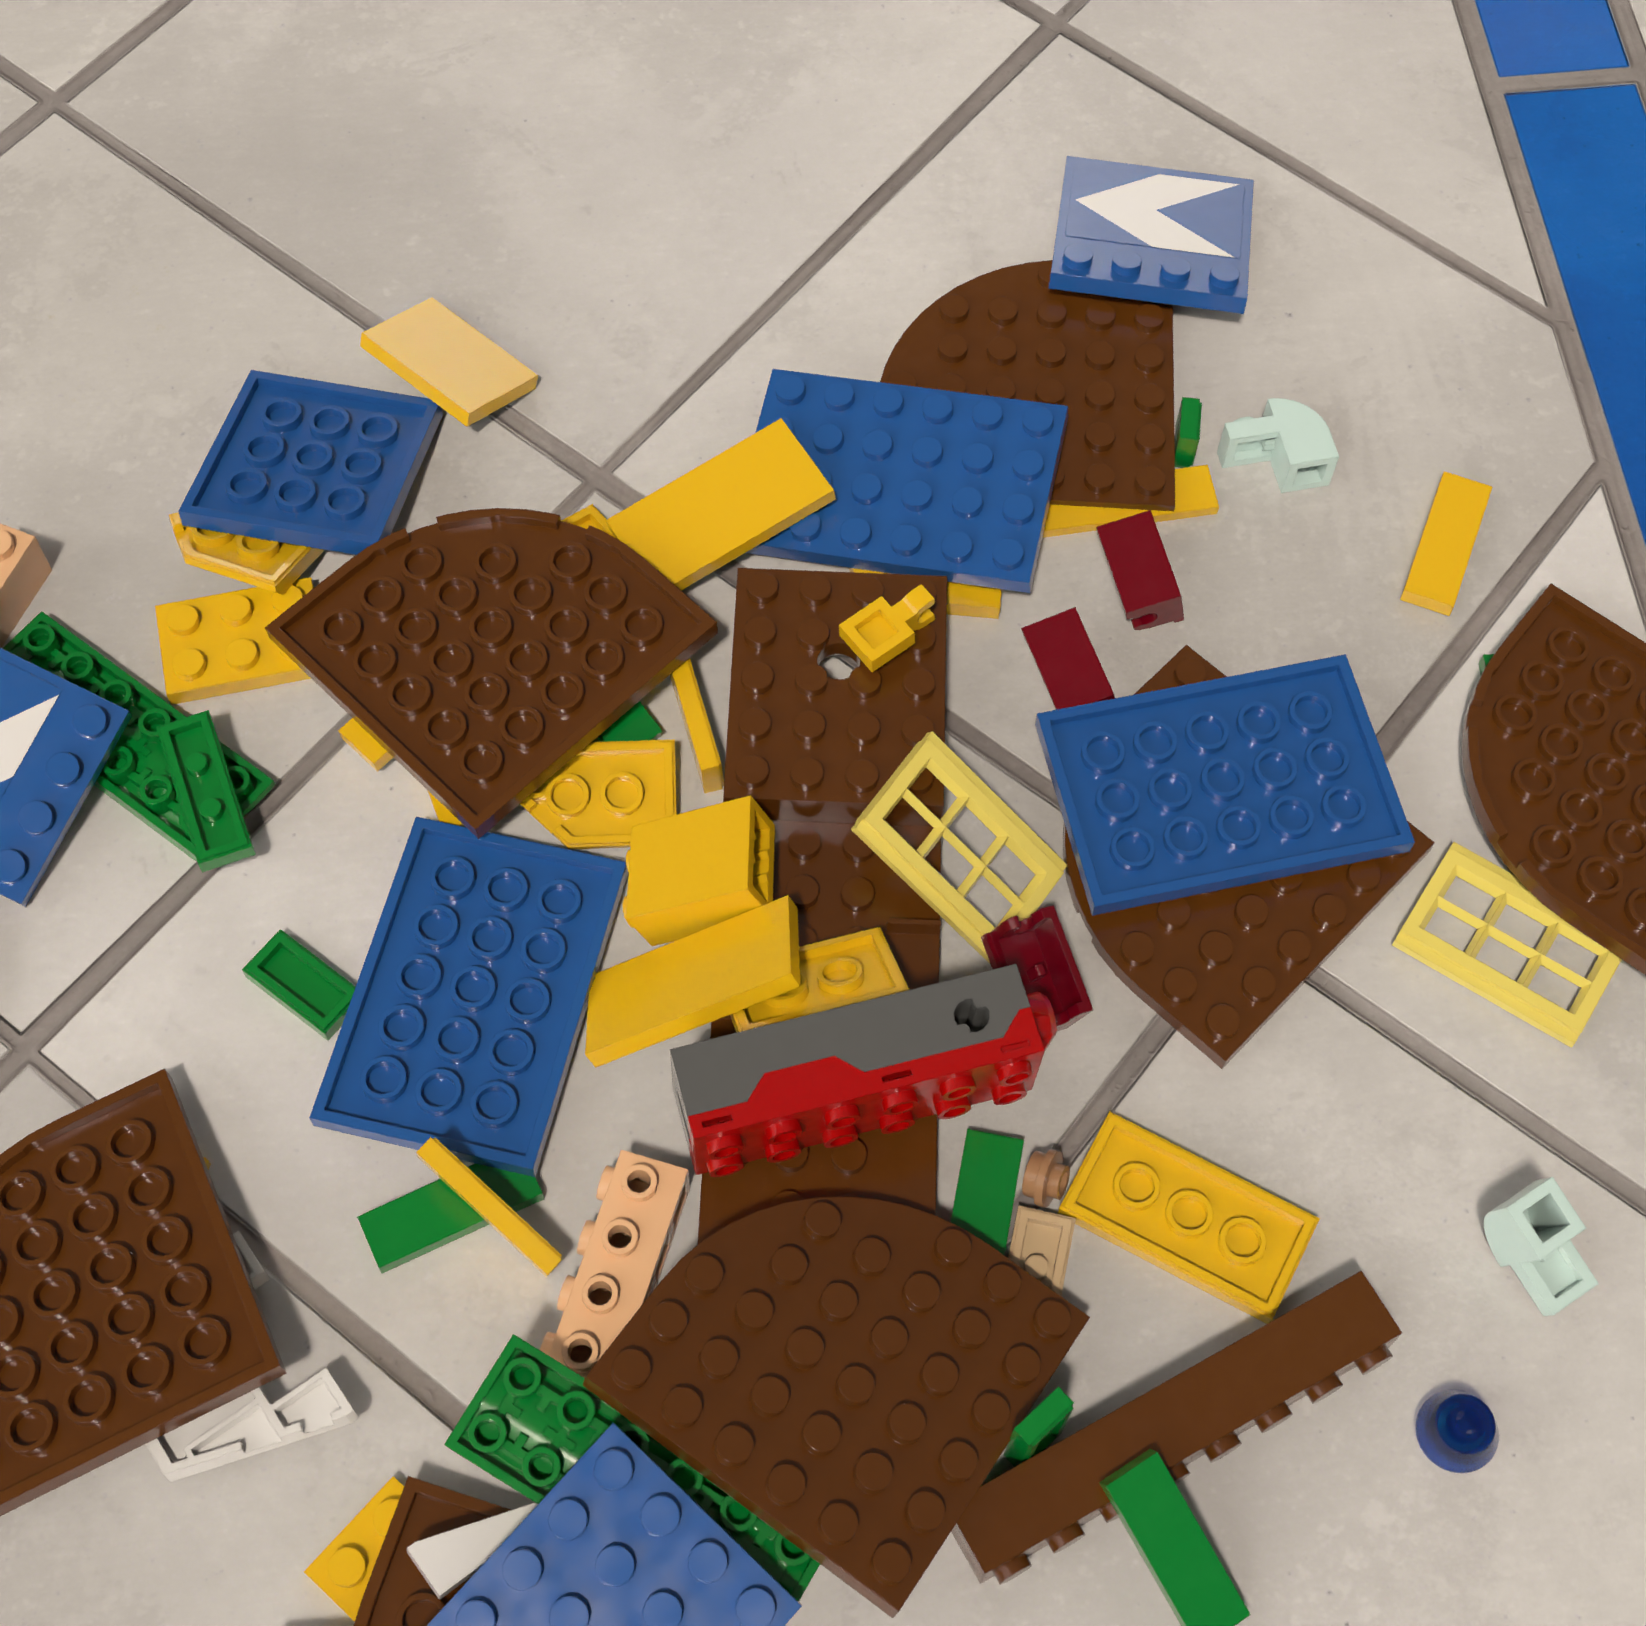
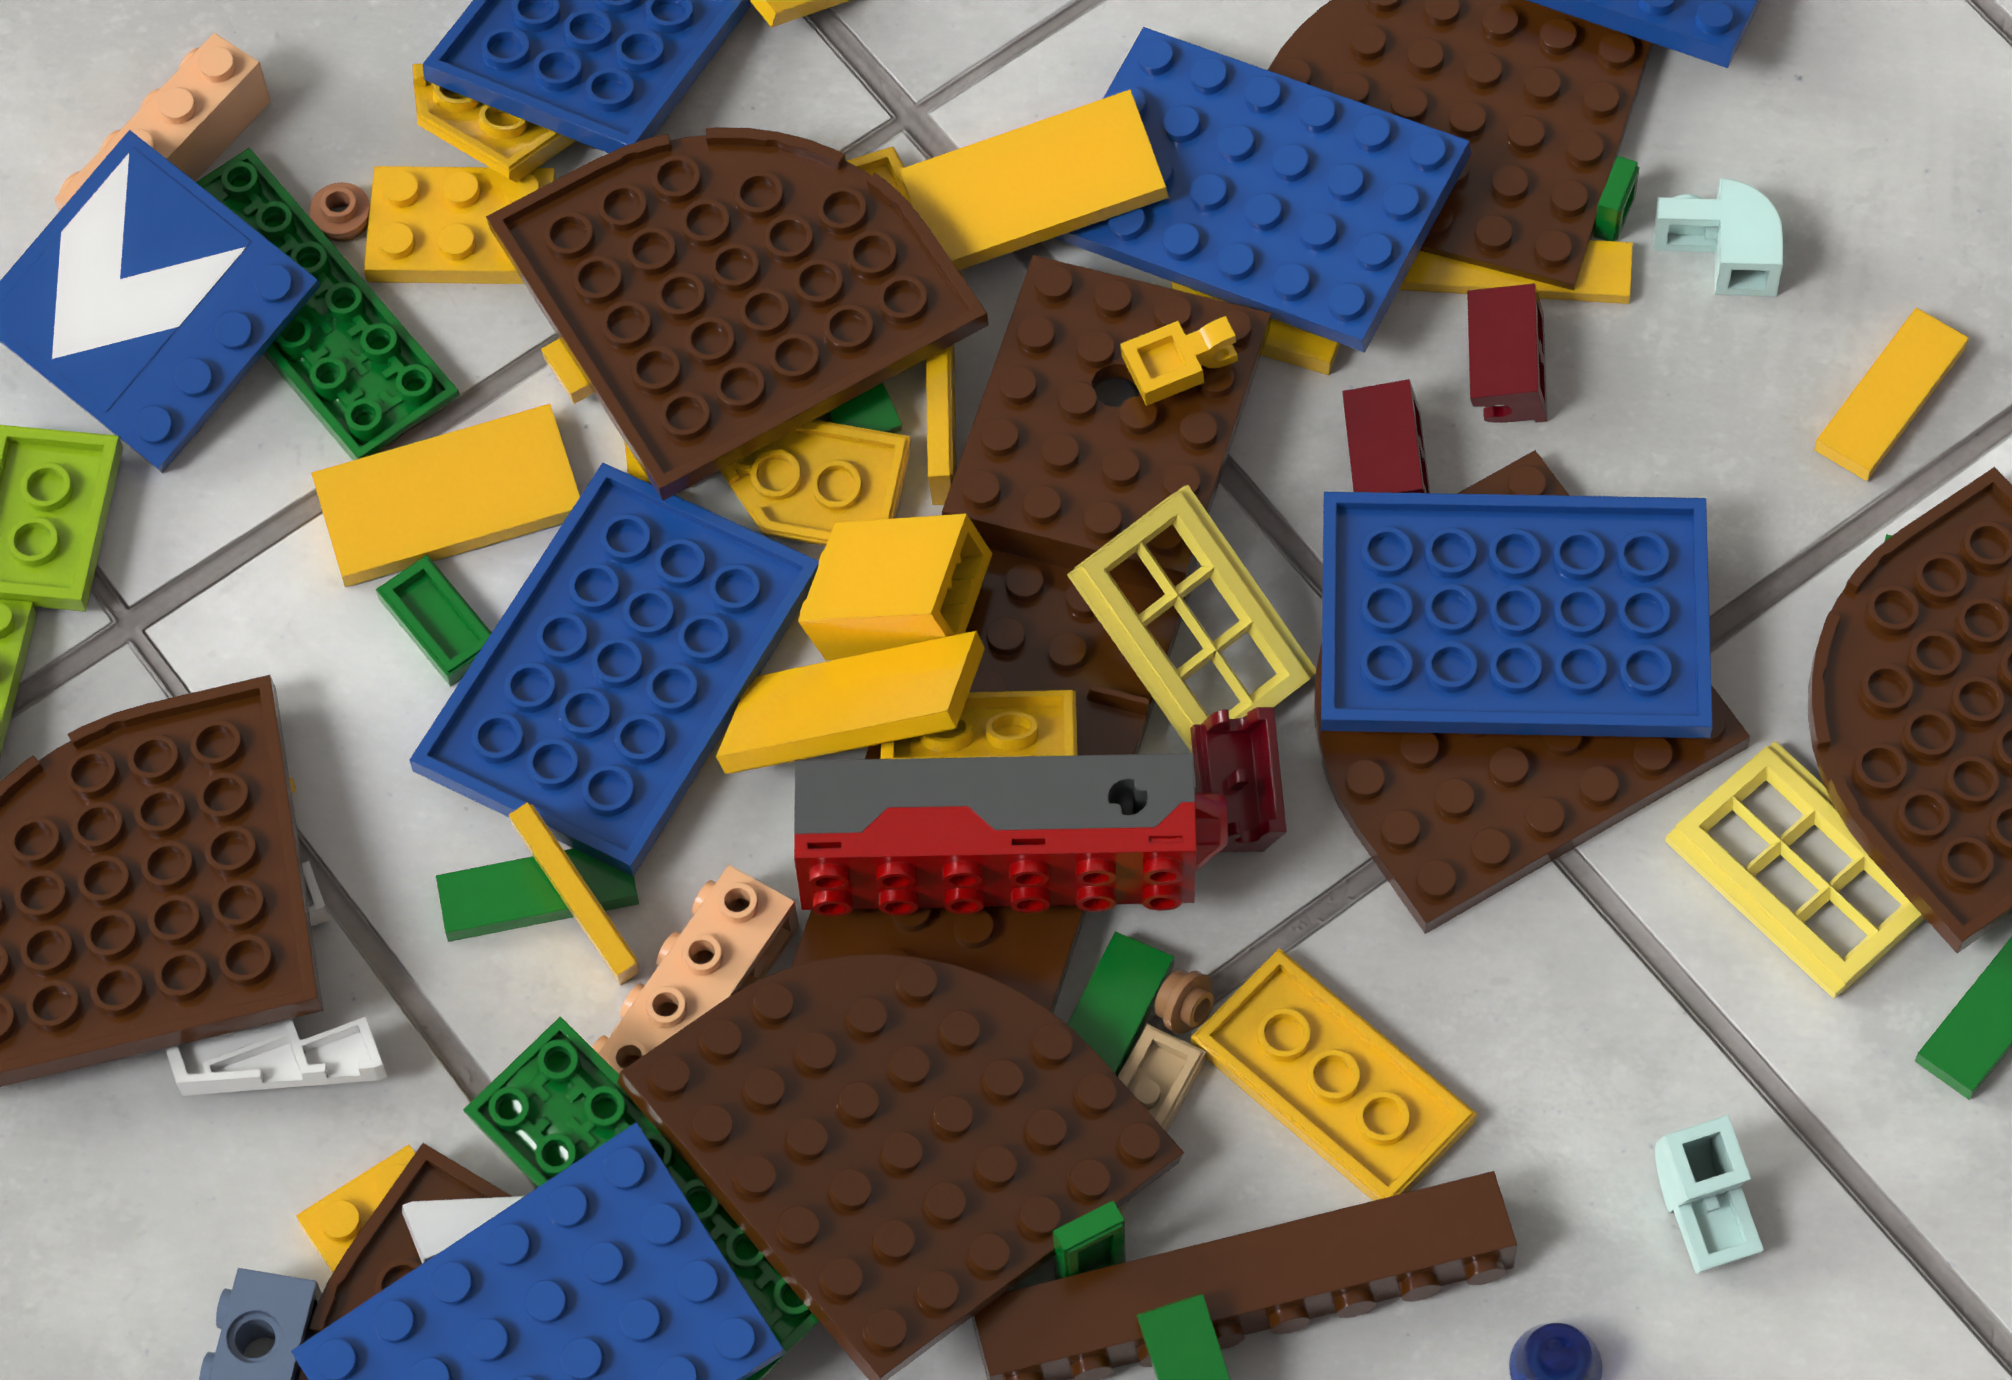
camera: 20 degrees right, 0 degrees up
green tile [156,710,256,873] -> none
none -> nougat plate [309,182,370,242]
none -> yellow tile [311,404,580,587]

